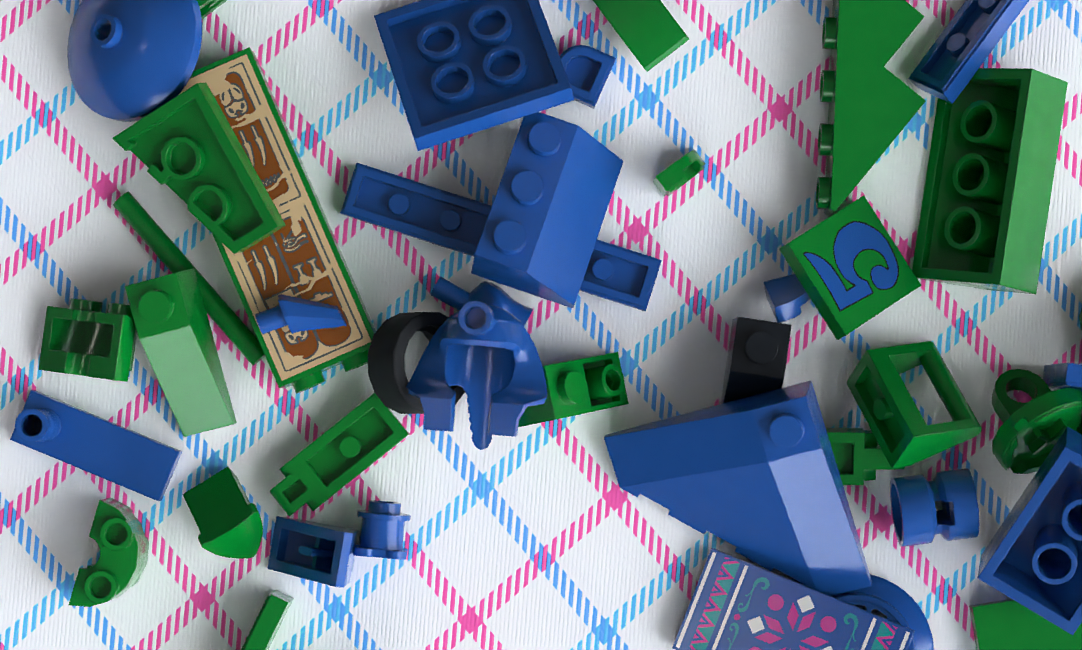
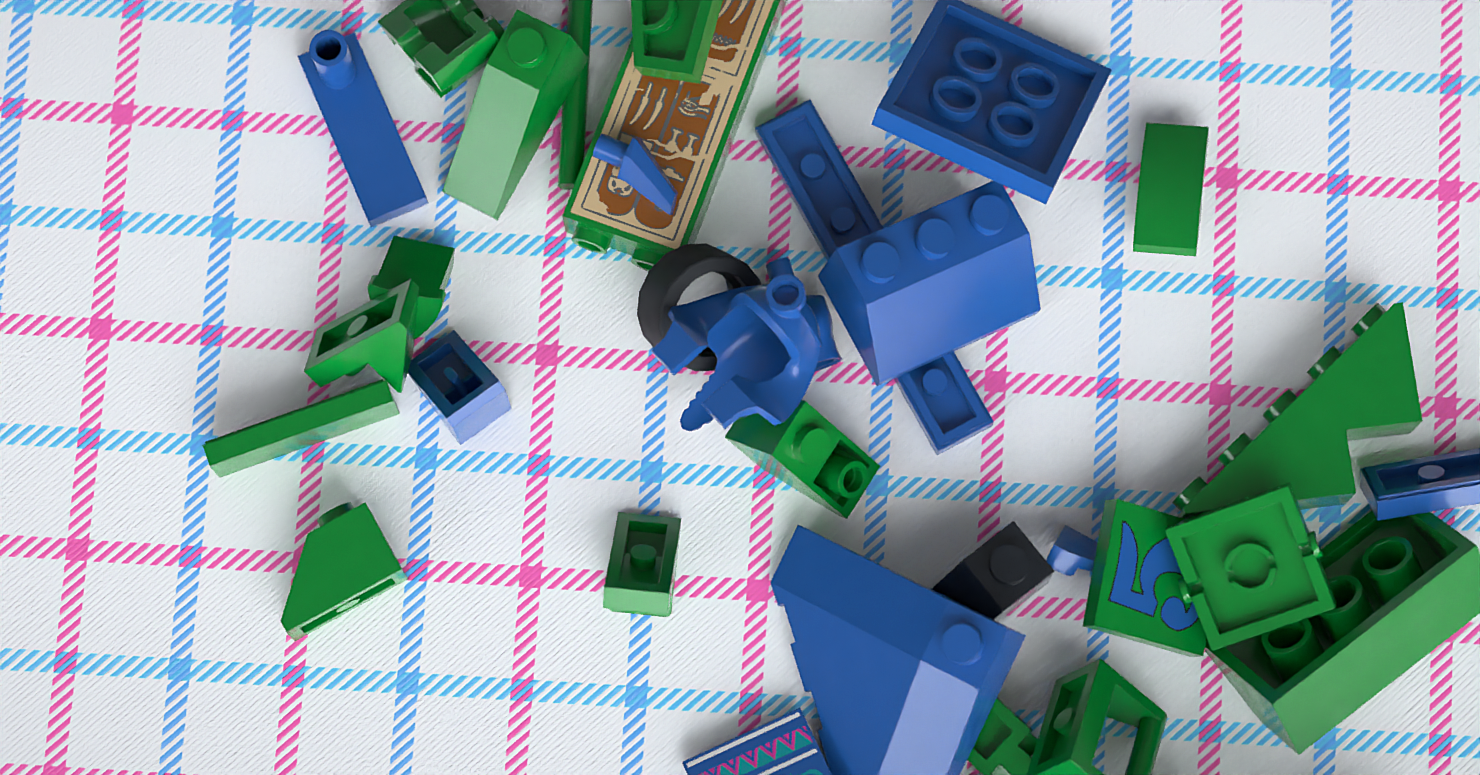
camera: 45 degrees right, 10 degrees down
green cylinder [68,498,149,607] -> none
green hinge [269,393,410,517] -> none
blue brick [353,500,411,560] -> none
blue tile [560,45,616,109] -> none
green tile [653,149,706,196] -> none
none -> green slope [304,279,419,393]
none -> green slope [603,512,682,617]
none -> green plate [1165,482,1337,651]

